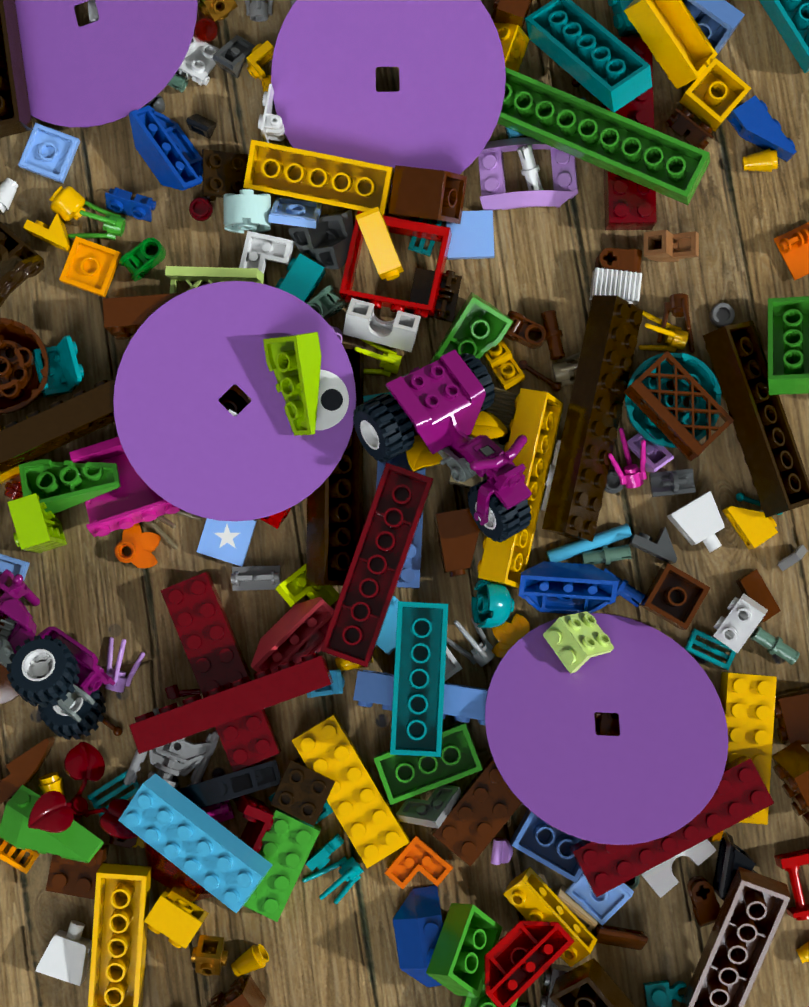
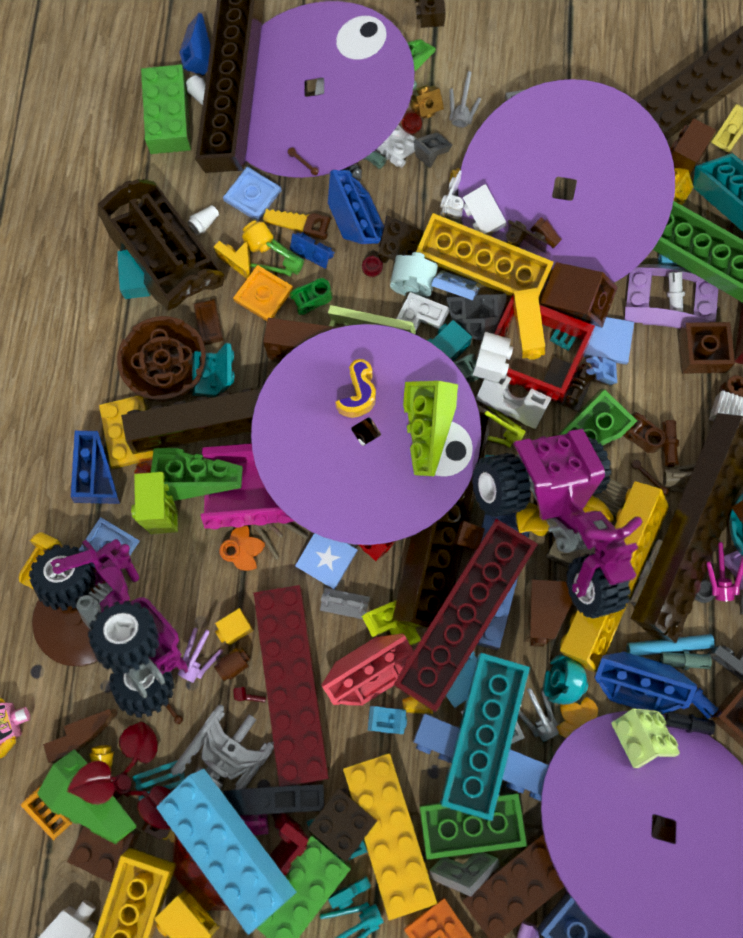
camera: 20 degrees right, 10 degrees down
dark red brick [129,652,333,754] -> none
black slope [186,114,217,139] -> none
yellow bracket [246,40,274,82] -> none
yellow slope [483,340,525,390] -> none
none -> reddish brown tile [194,299,224,345]
none -> reddish brown brick [214,647,251,681]
none -> yellow brick [215,608,254,645]
none -> piece [263,208,331,240]
none -> reddish brown hinge [287,147,319,175]
none -> yellow animal [335,359,376,418]
none -> reddish brown plate [454,521,485,551]
none -> white brick [463,184,508,236]
none -> white brick [473,332,513,383]
none -> dark brown hinge [506,220,547,253]
none -> reddish brown cone [530,217,562,248]
none -> medium blue plate [586,356,617,385]
none -> black axle [665,712,715,736]
none -> reddish brown brick [679,322,735,374]

